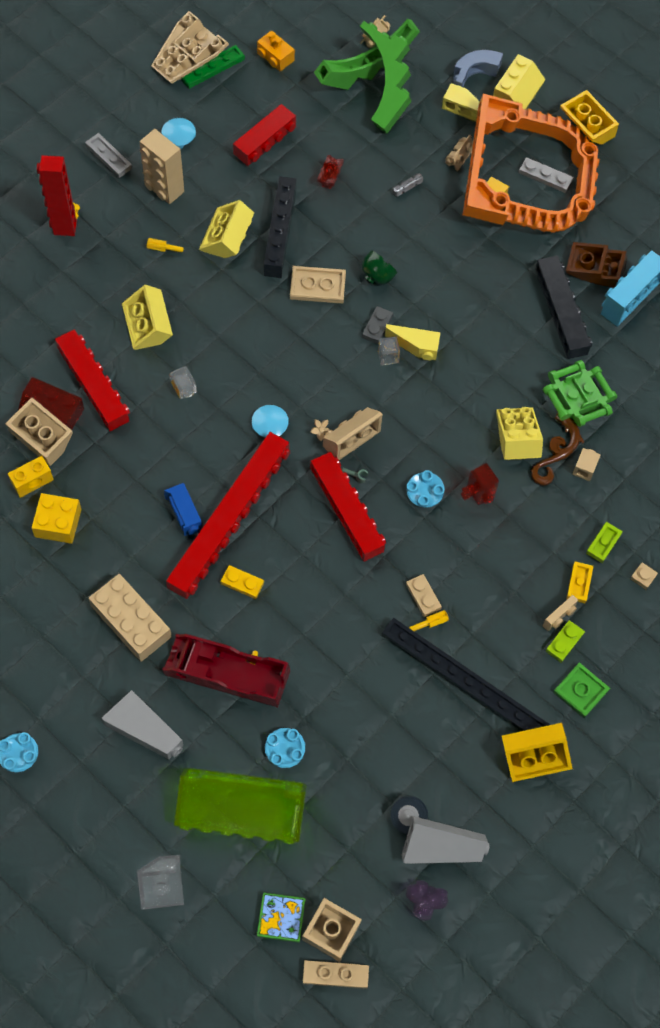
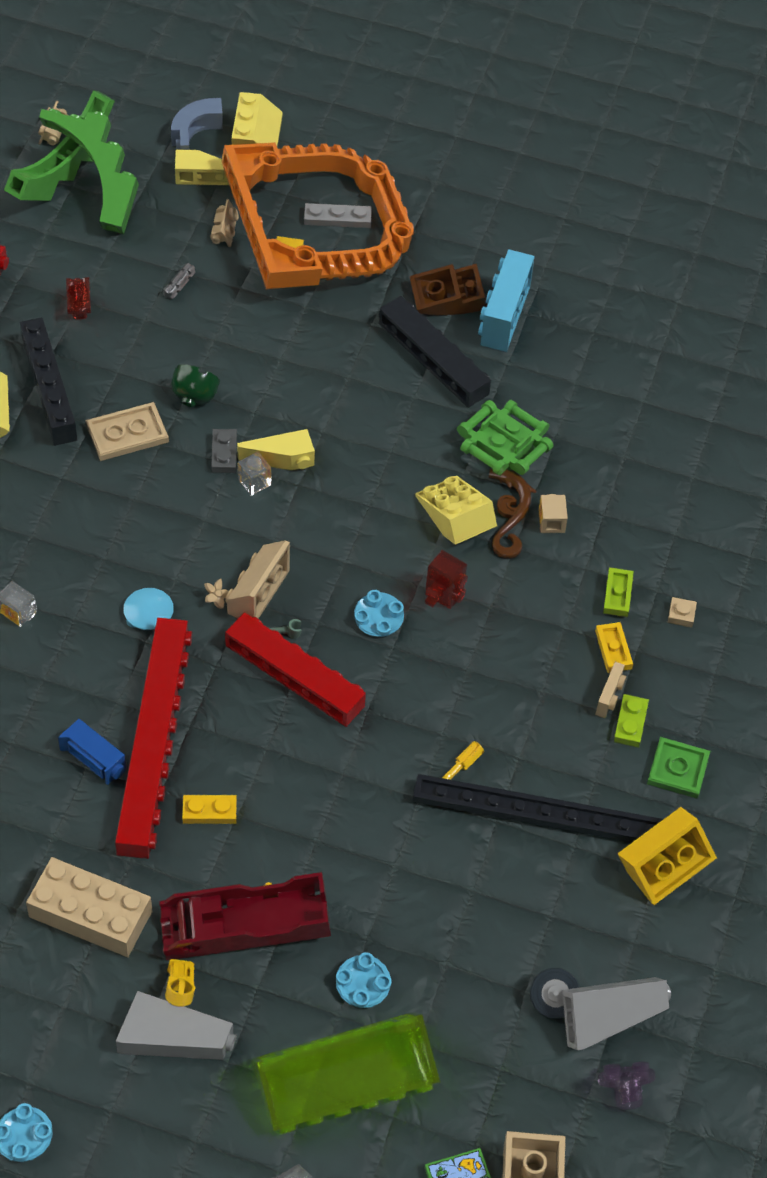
camera: 25 degrees left, 10 degrees down
tan plate [406,574,442,617] -> none
yellow slope [560,90,619,144] -> none
none -> yellow piece [165,959,195,1006]

